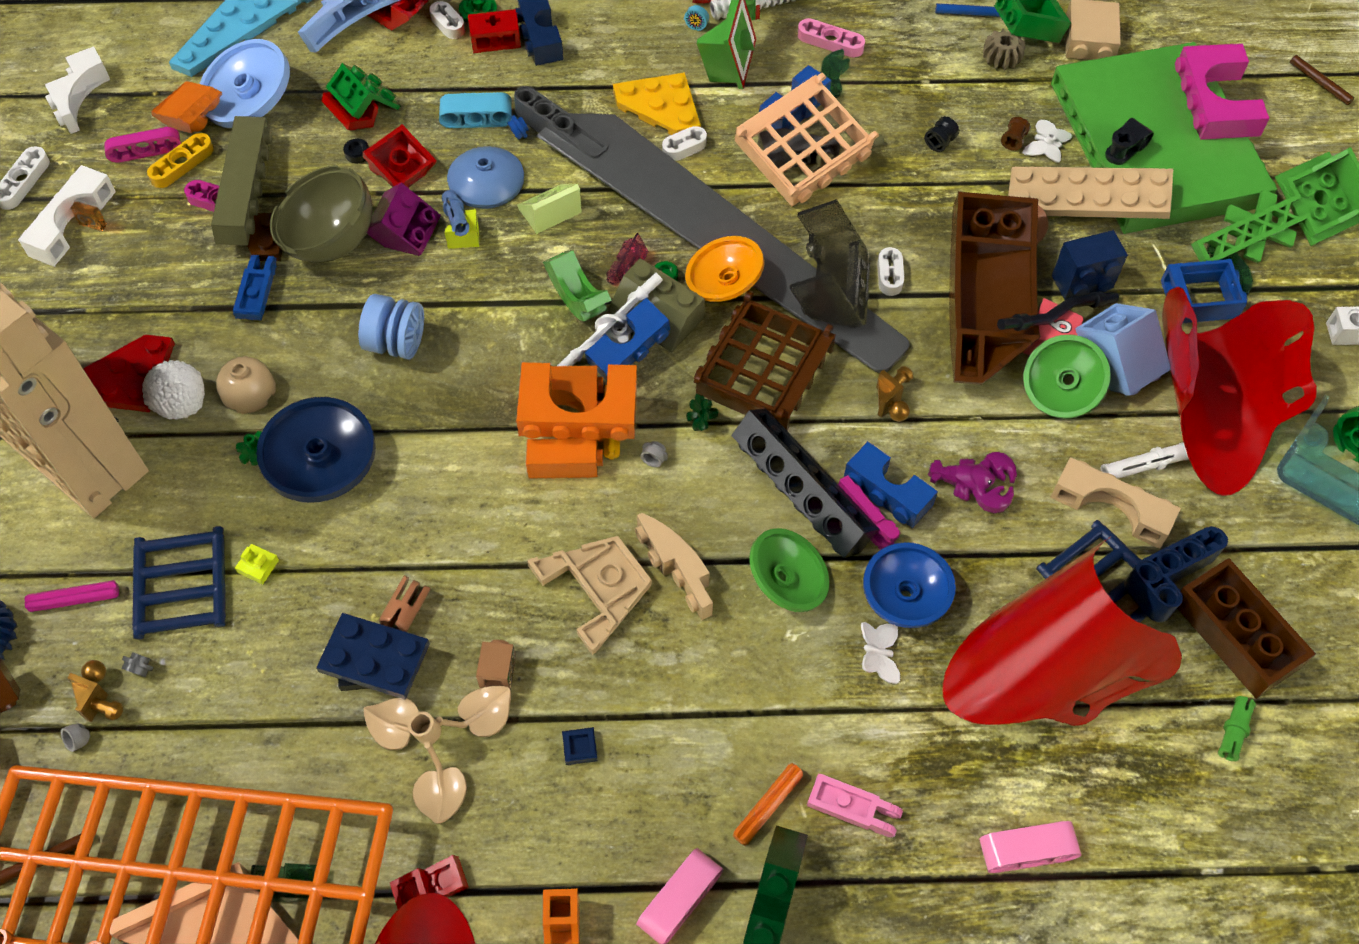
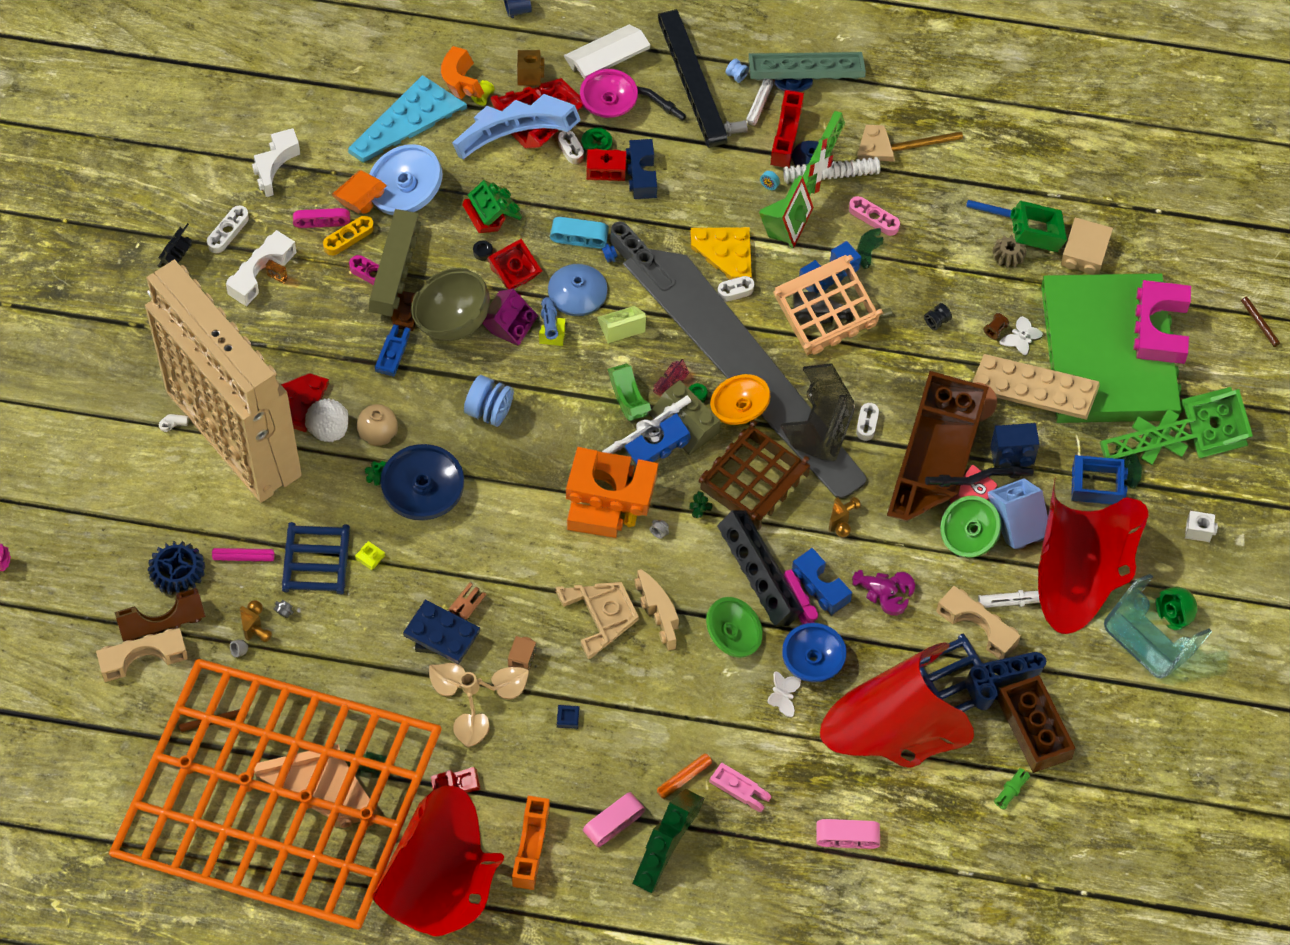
camera: 10 degrees right, 0 degrees up
black piece [1105,118,1154,165] -> none

